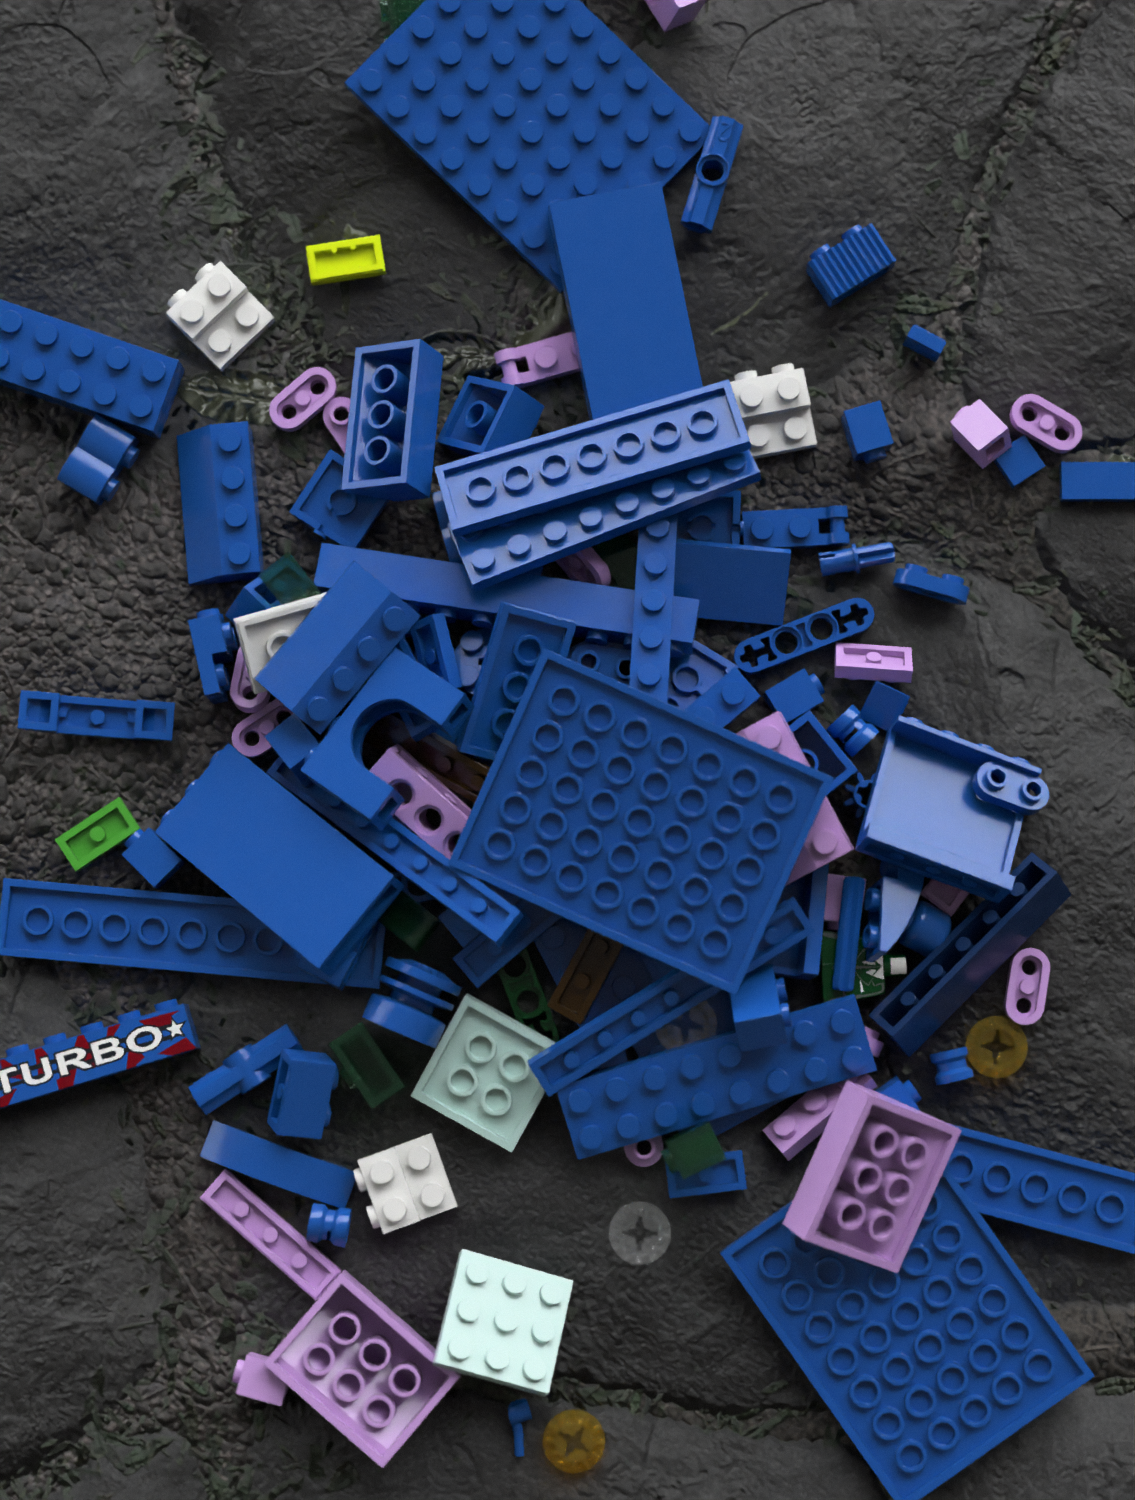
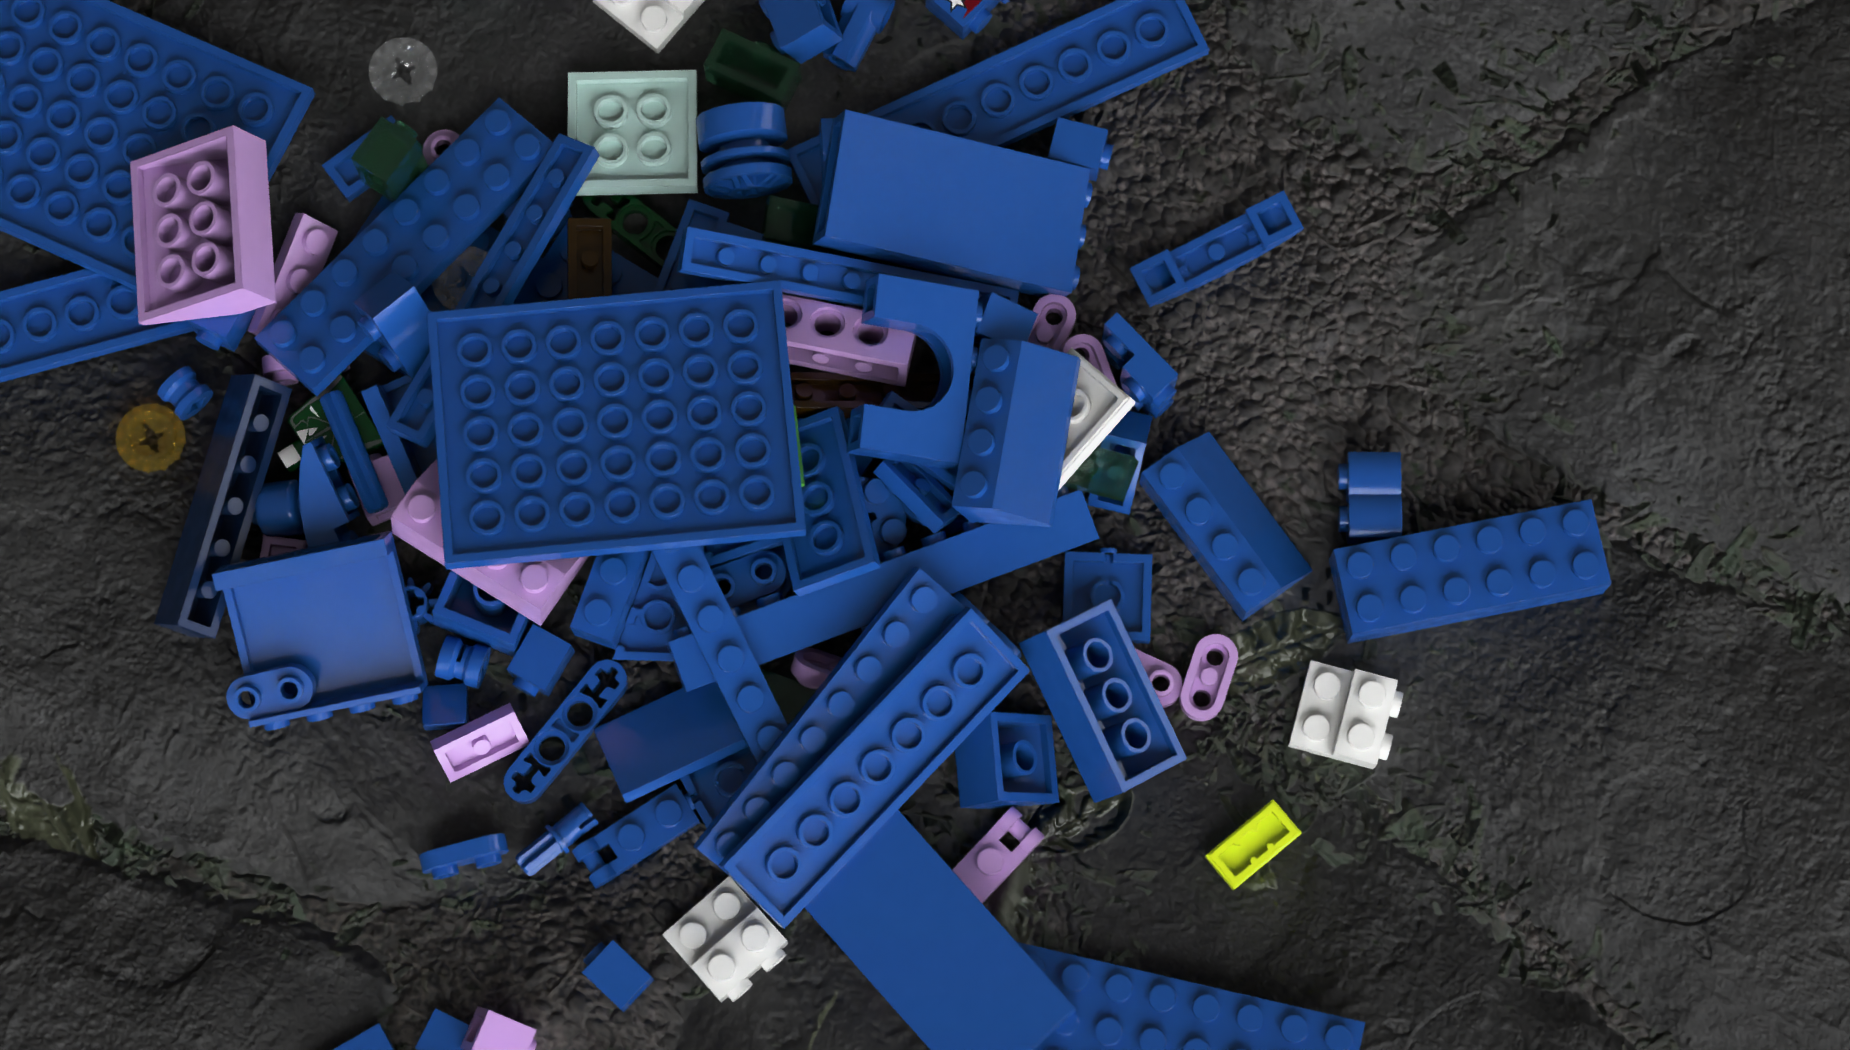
camera: 150 degrees right, 5 degrees down
bright green plate [55,797,141,872] -> none
lavender plate [1004,948,1050,1025] -> none

